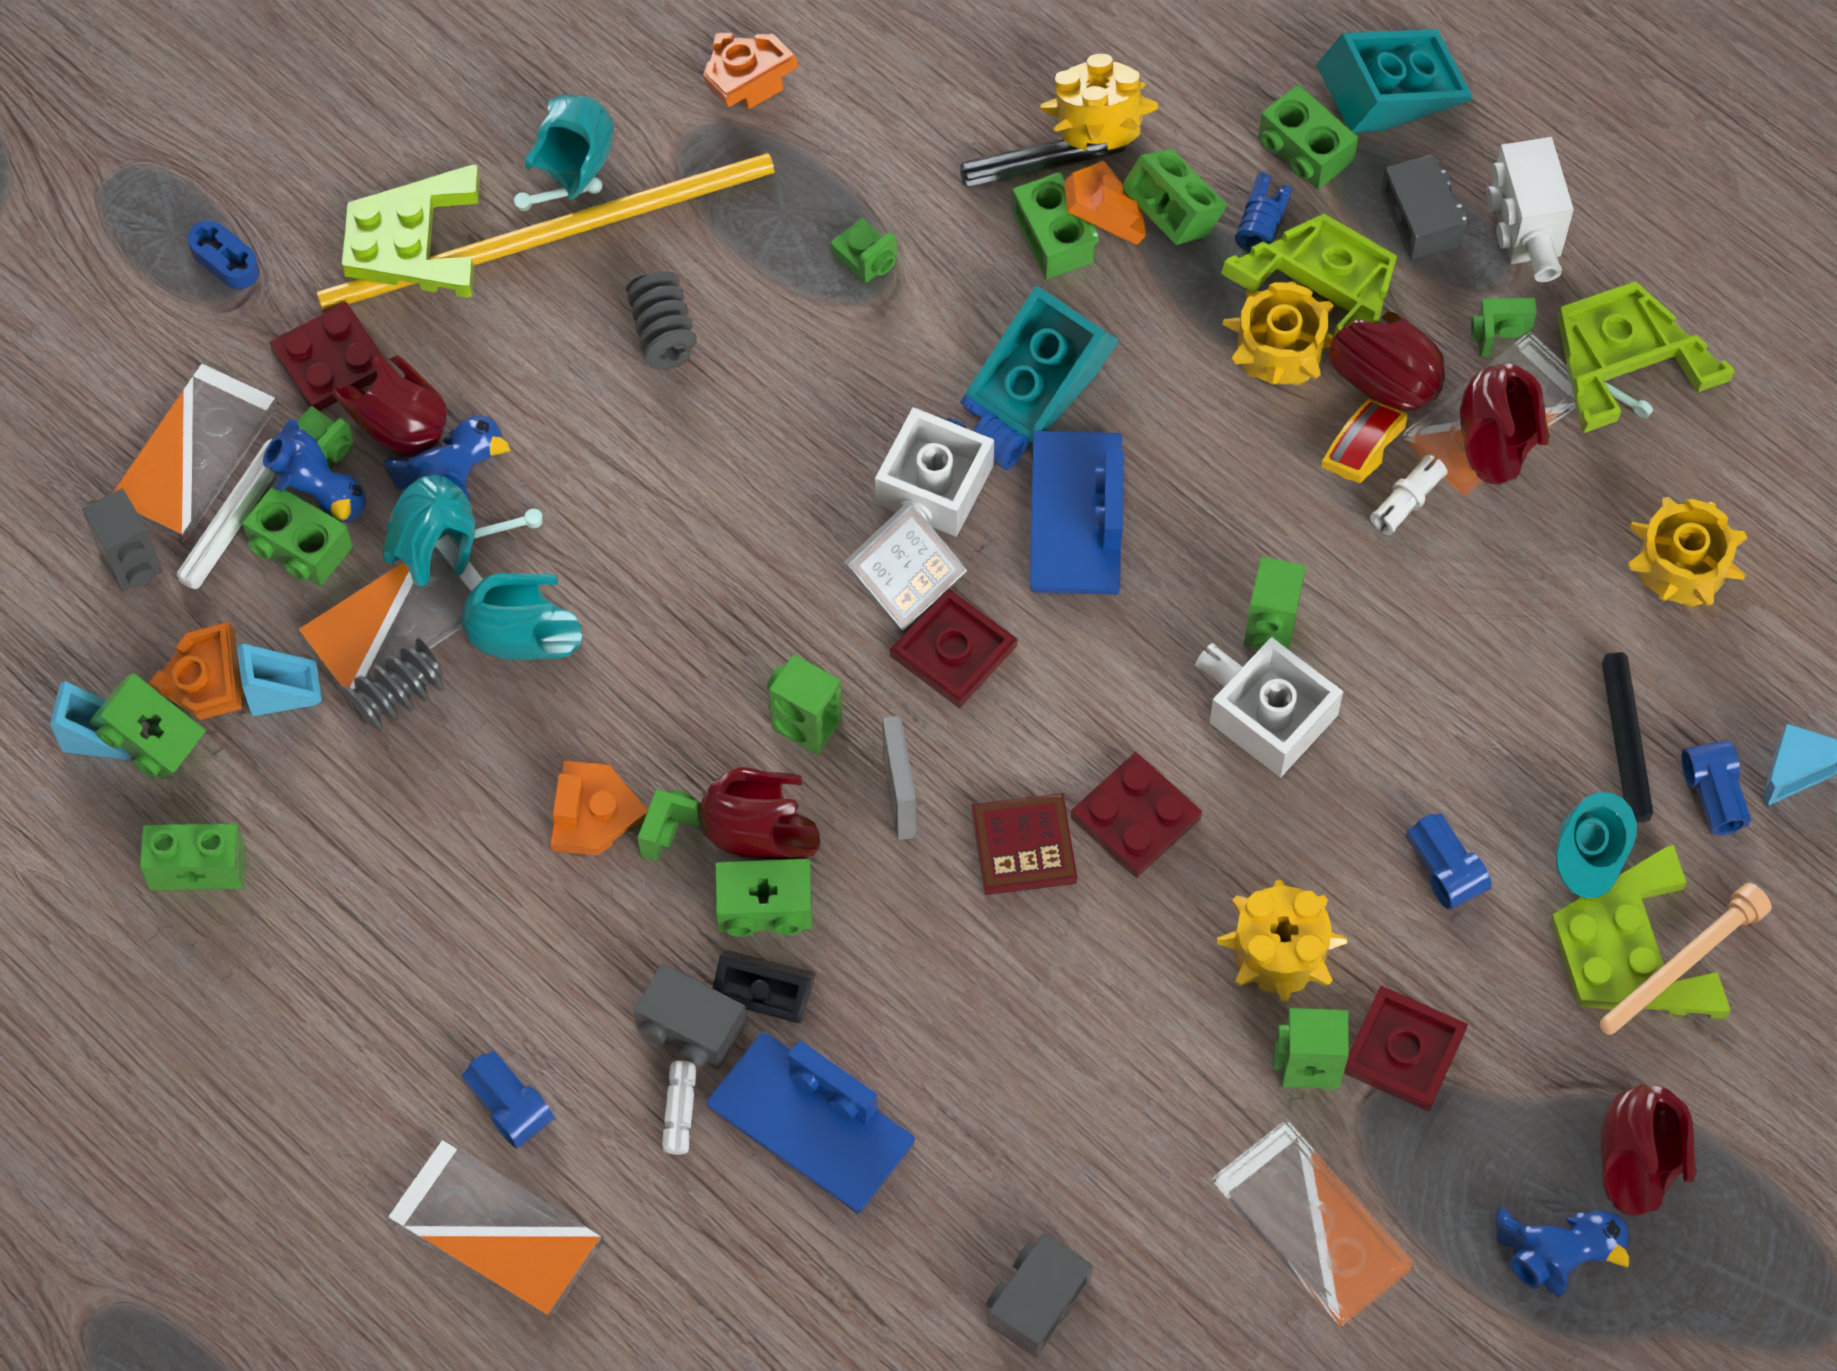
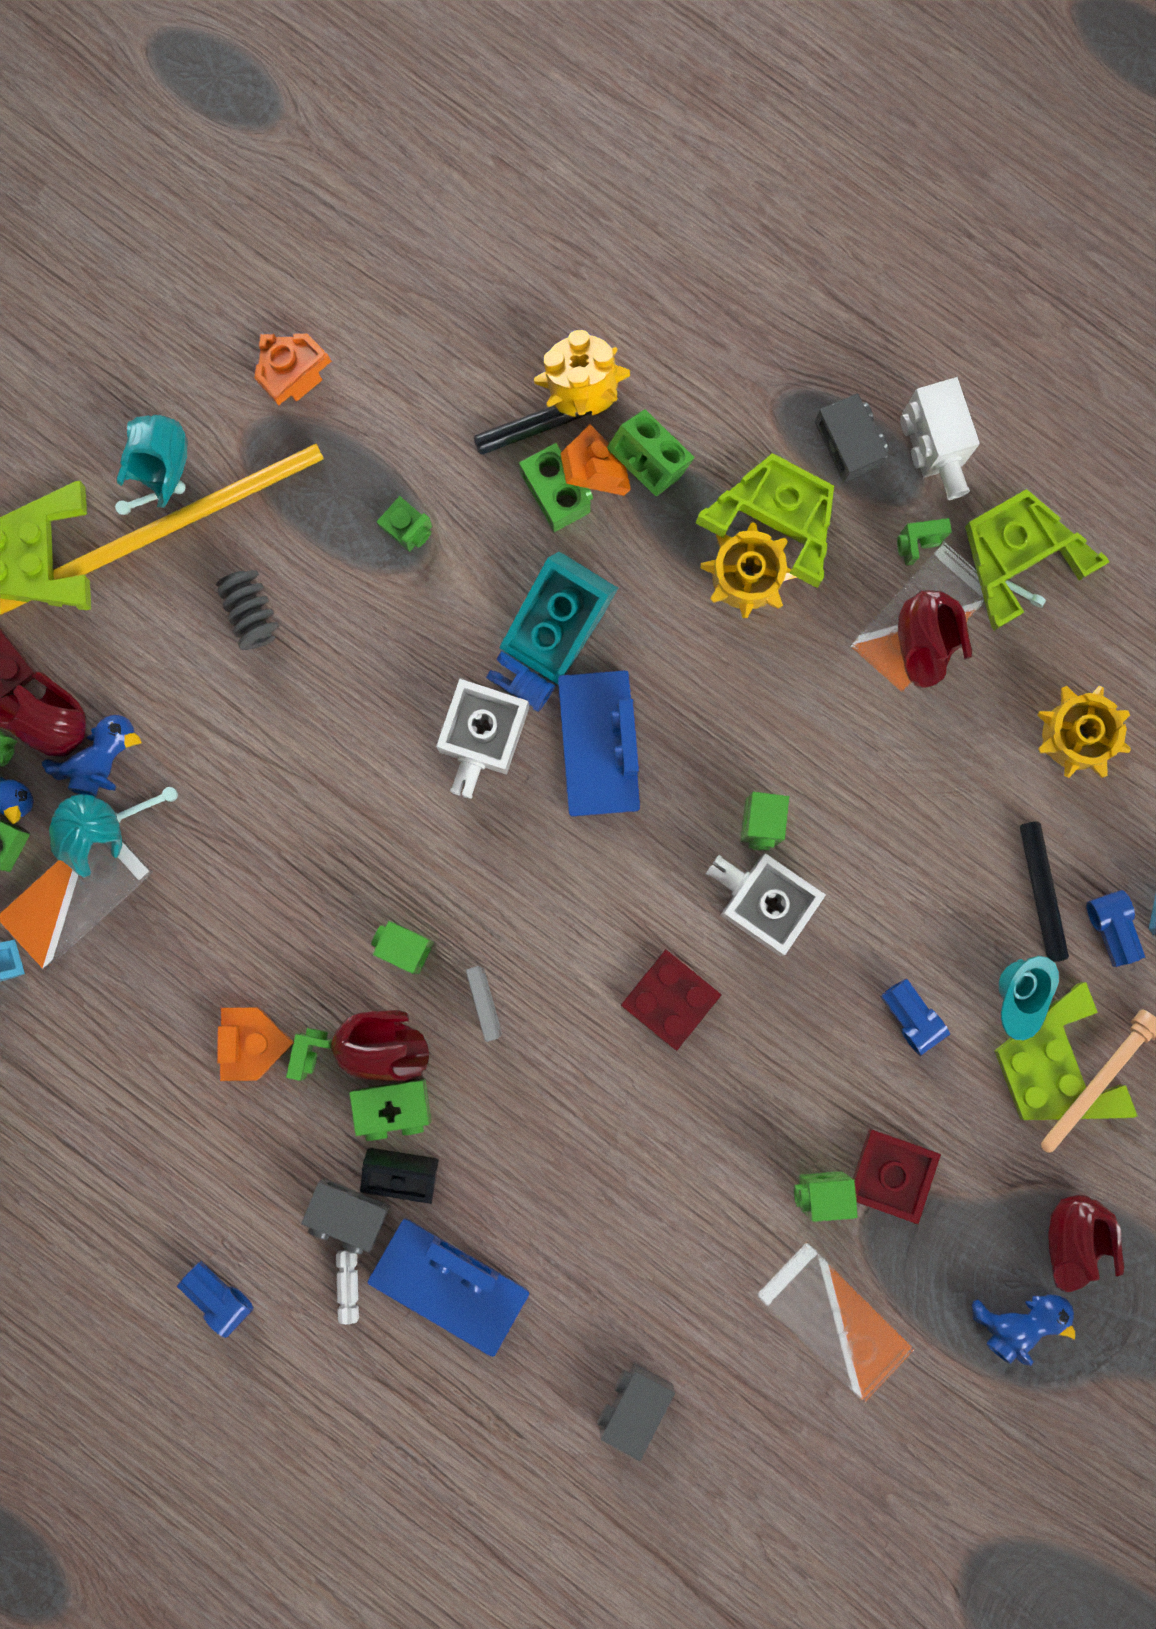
camera: 10 degrees left, 20 degrees up
dark grey piece [341,638,444,731] -> none
tile [387,1139,604,1321] -> none
teal hair [460,573,582,660] -> none
tile [842,502,967,631] -> none
dark red tile [890,588,1018,709] -> none
tile [972,793,1077,895] -> none
yellow brick [1217,880,1347,1002] -> none
blue hinge [1235,171,1292,252] -> none
bright green brick [1258,85,1359,190] -> none
teal slope [1316,29,1473,133] -> none
slope [1321,399,1407,483] -> none
dark red hair [1329,311,1445,411] -> none
white pin [1370,454,1447,535] -> none

